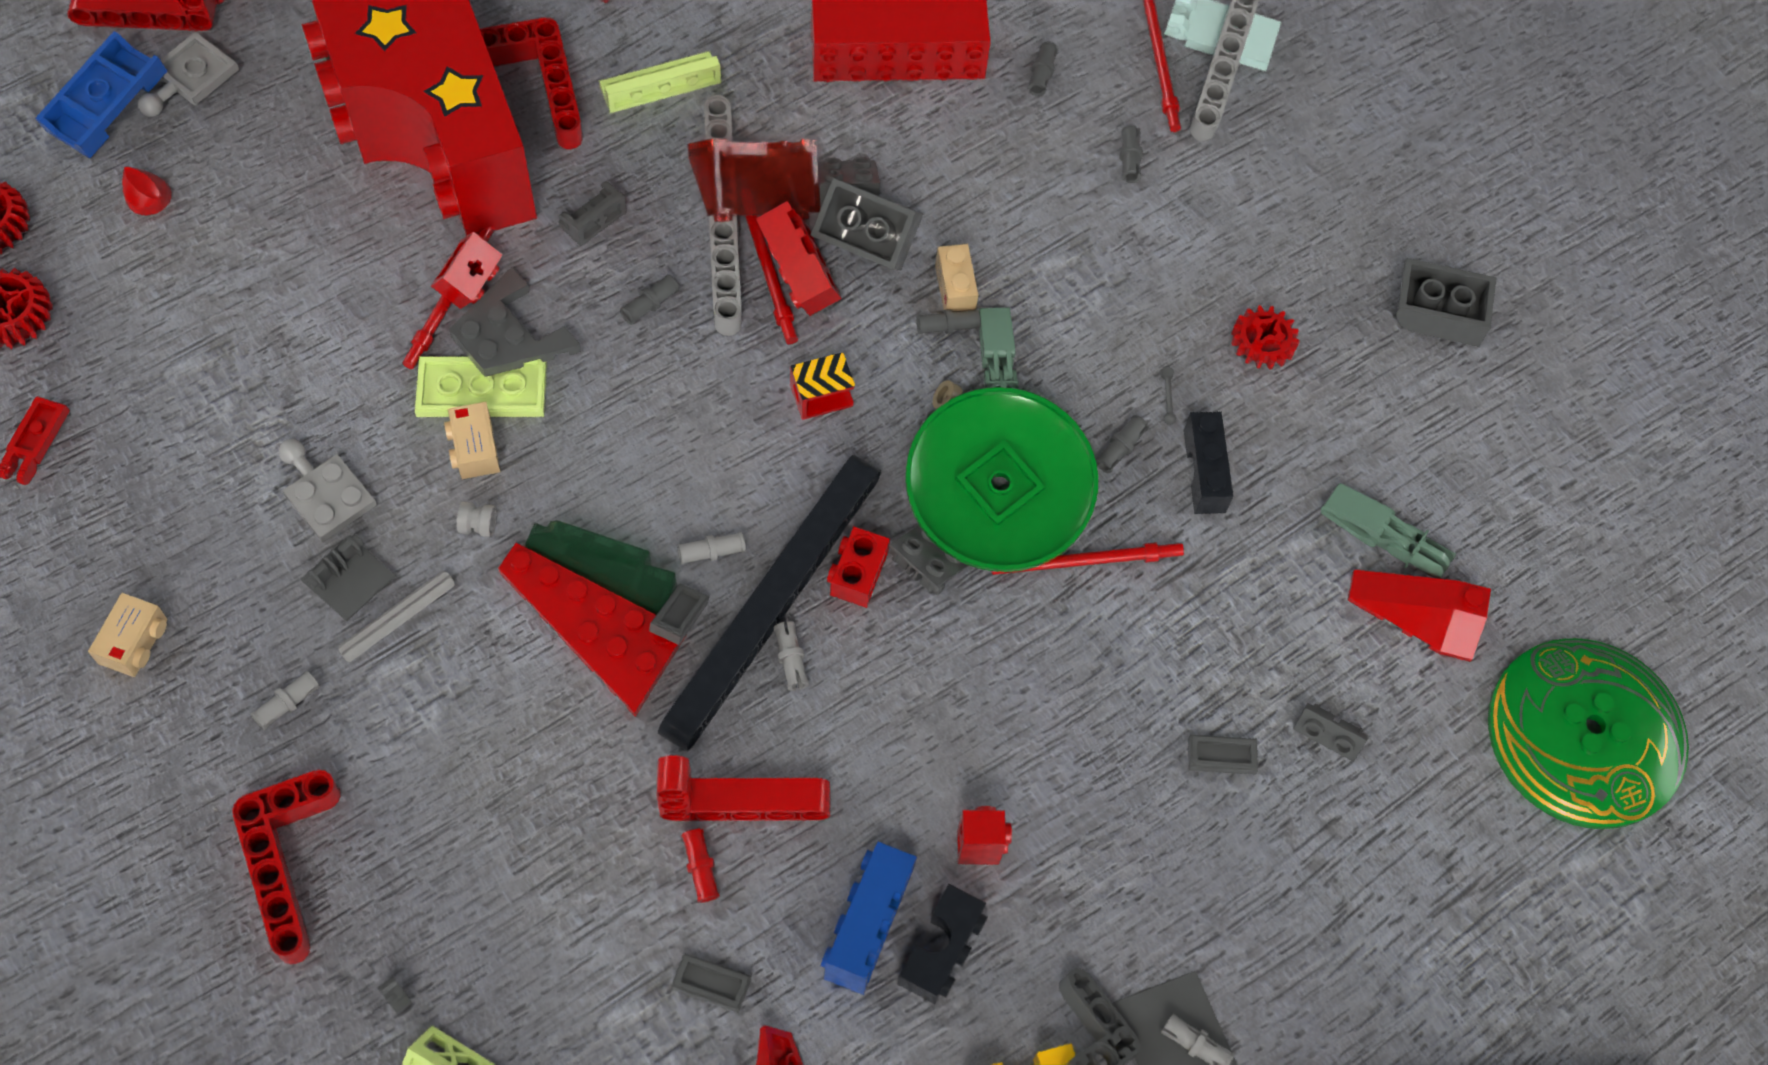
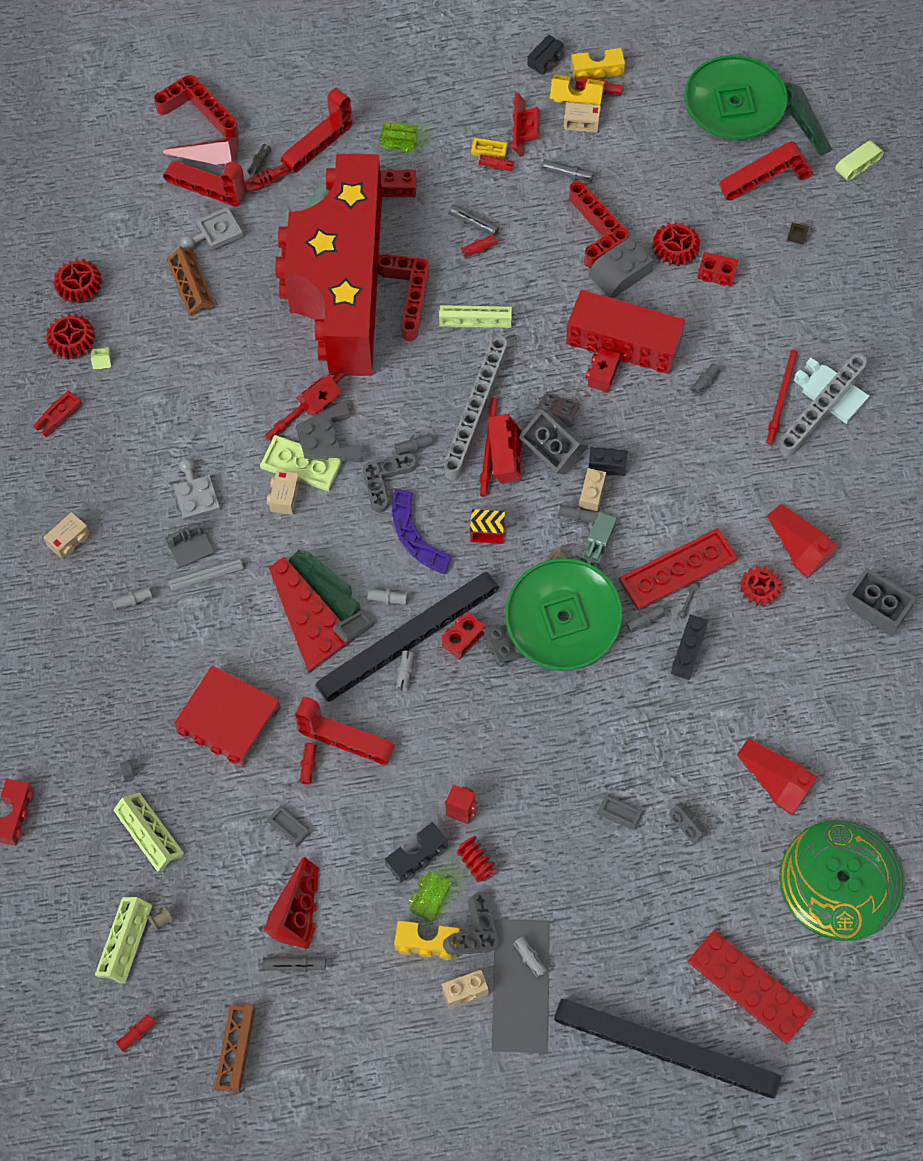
camera: 30 degrees right, 0 degrees up
blue piece [35,31,167,159] -> none
red piece [122,166,172,216] -> none
red beam [232,770,341,965] -> none
light grey wheel [457,501,497,538] -> none
dark grey hinge [558,181,627,246] -> none
clear red windscreen [687,138,821,222] -> none
blue wedge [821,841,917,995] -> none
red bar [991,542,1184,575] -> none
dark grey pin [1120,125,1143,183] -> none
sand green arm [1321,483,1456,579] -> none
none -> yellowish green slope [91,347,111,369]
none -> dark orange fence [167,247,215,316]
none -> red panel [174,666,281,766]
none -> dark grey beam [363,454,416,513]
none -> dark purple tile [392,488,452,574]
none -> clear neon green brick [409,871,451,922]
none -> red piece [457,836,499,883]
none -> red brick [585,348,621,393]
none -> black brick [588,447,628,476]
none -> red plate [619,528,738,611]
none -> red plate [687,930,813,1044]
none -> red wedge [767,504,838,578]

